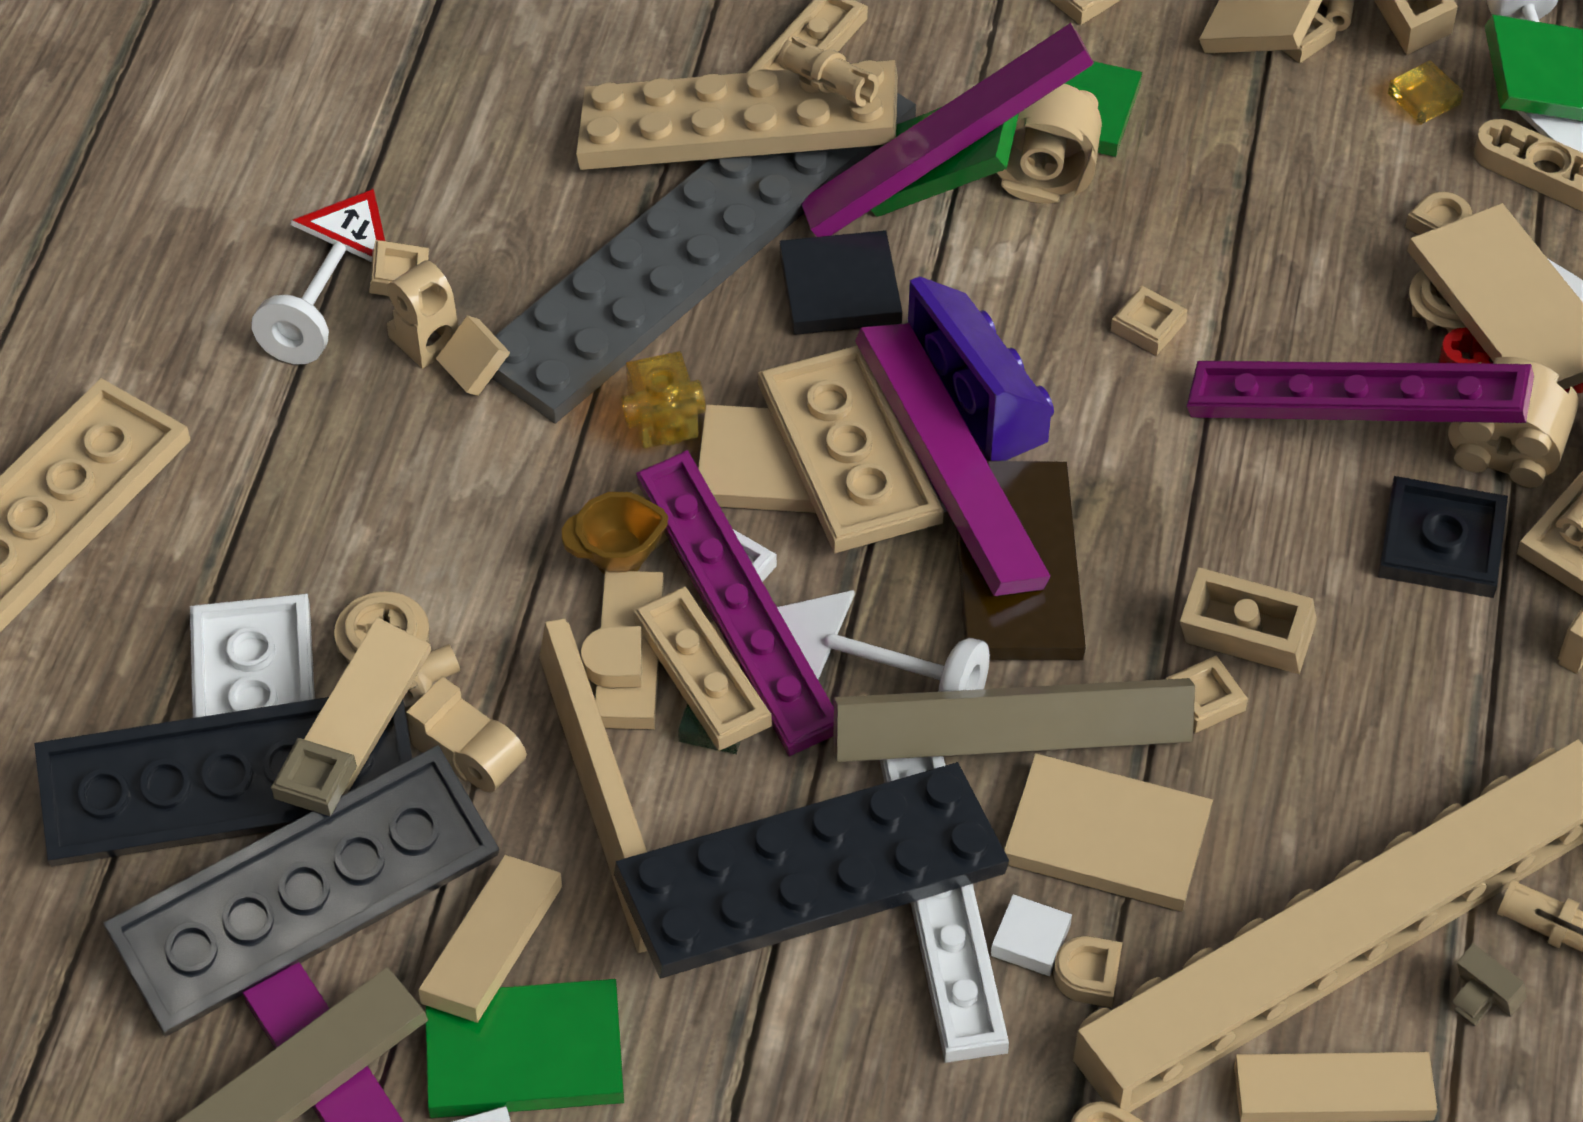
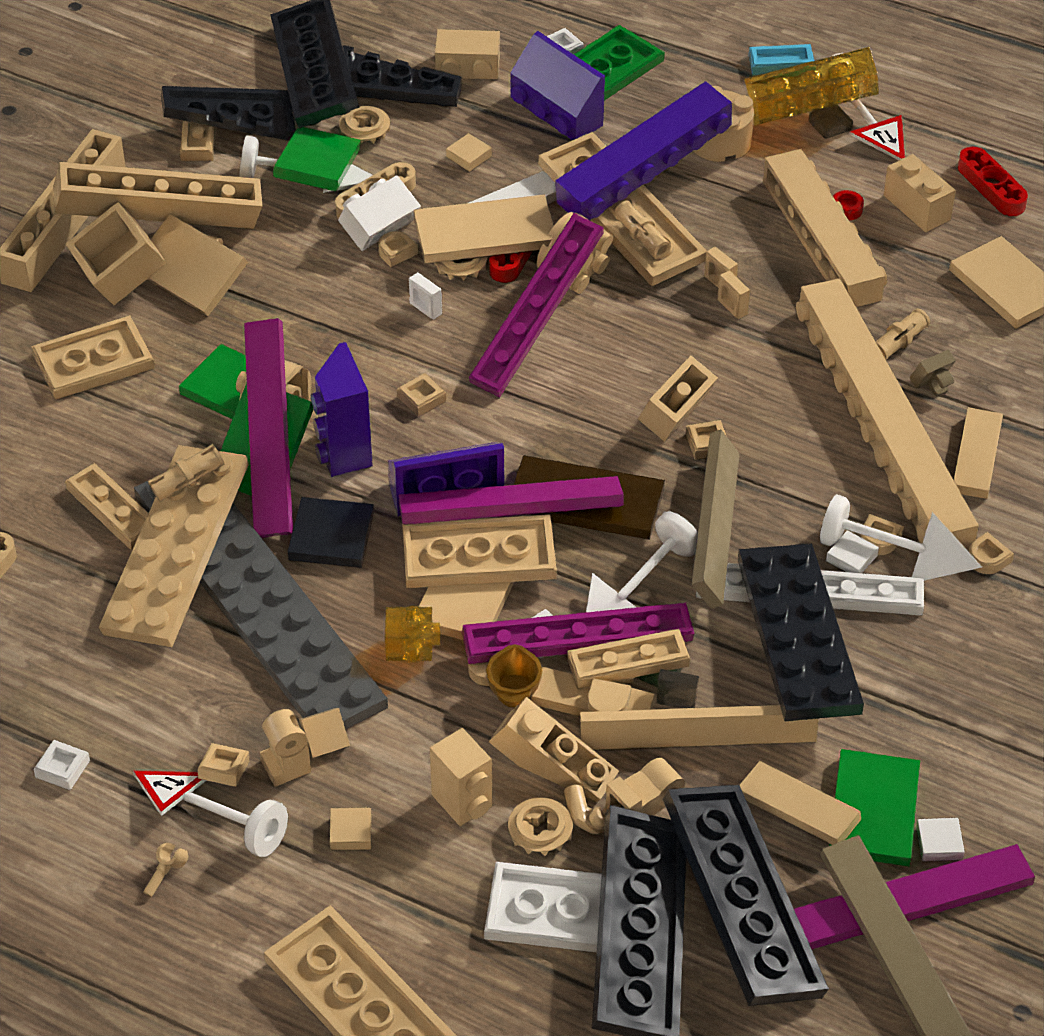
camera: 75 degrees left, 5 degrees down
dark tan tile [271,738,357,817] -> none
tan tile [304,617,431,796] -> none
tan tile [1004,753,1213,912] -> none
black tile [1378,476,1508,598] -> none
clear yellow tile [1387,60,1464,125] -> none
none -> white tile [34,740,90,790]
none -> tan hand [143,843,188,897]
none -> dark purple slope [311,342,373,477]
none -> tan tile [330,808,372,850]
none -> white brick [338,175,421,251]
none -> white tile [409,272,442,320]
none -> tan brick [430,727,492,826]
none -> tan slope [489,697,619,802]
none -> clear smoke tile [656,669,699,708]
none -> tan tile [718,270,750,319]
none -> white piece [820,494,982,581]

